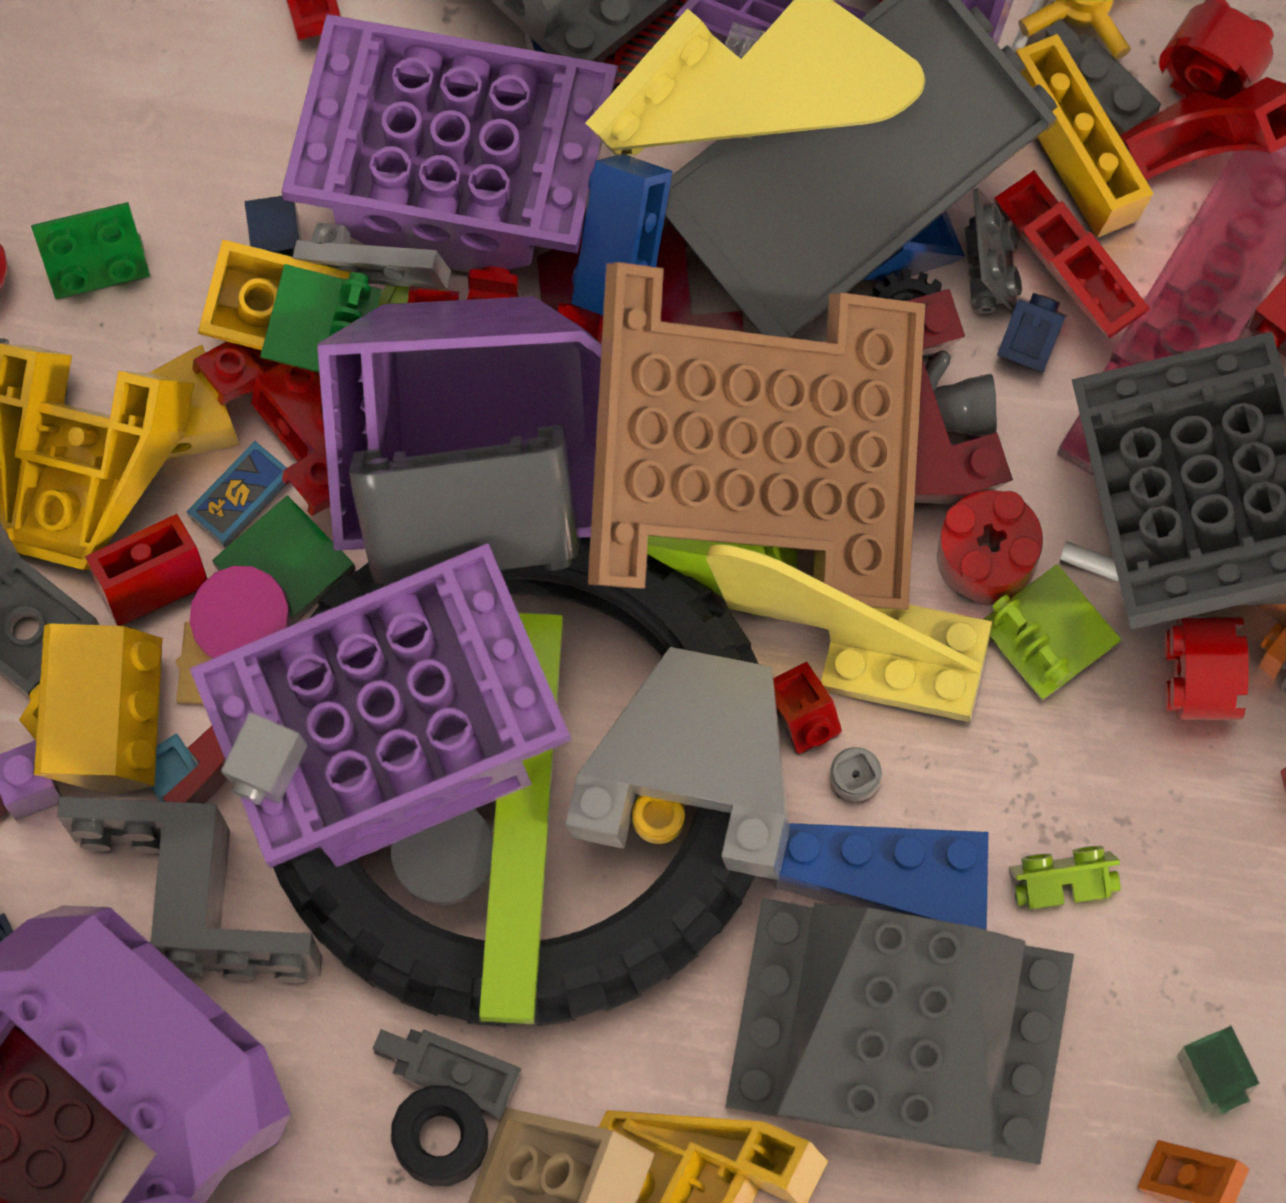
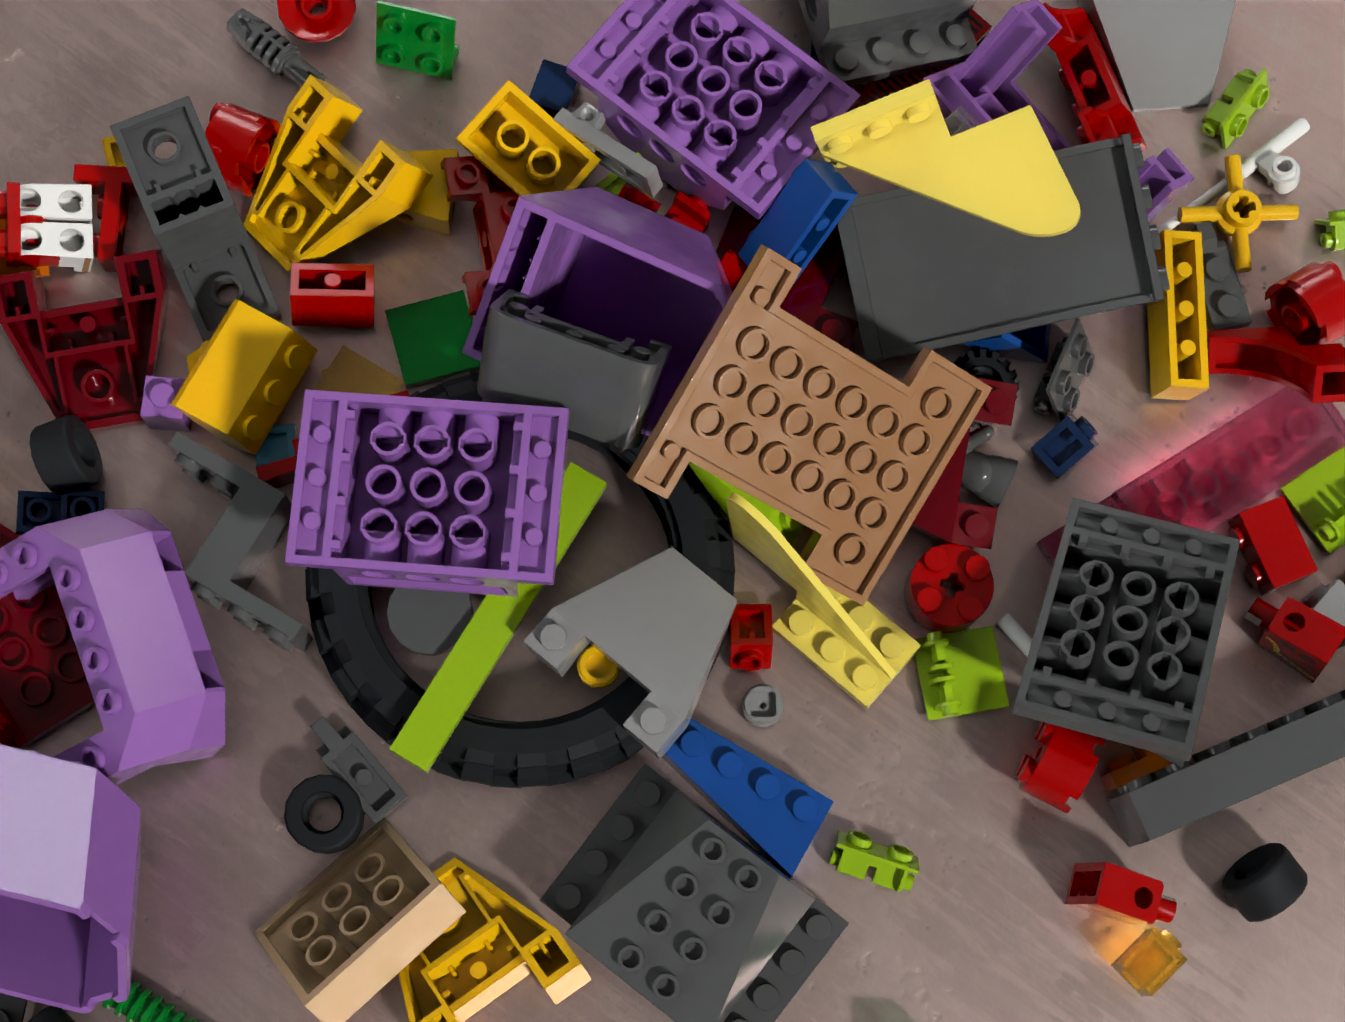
camera: 15 degrees right, 5 degrees up
tile [186,441,287,548] -> none
dark pink tile [189,566,292,659] -> none
light grey brick [221,712,308,805] -> none
green hinge [260,264,382,373] -> none
red slope [994,170,1150,339] -> none

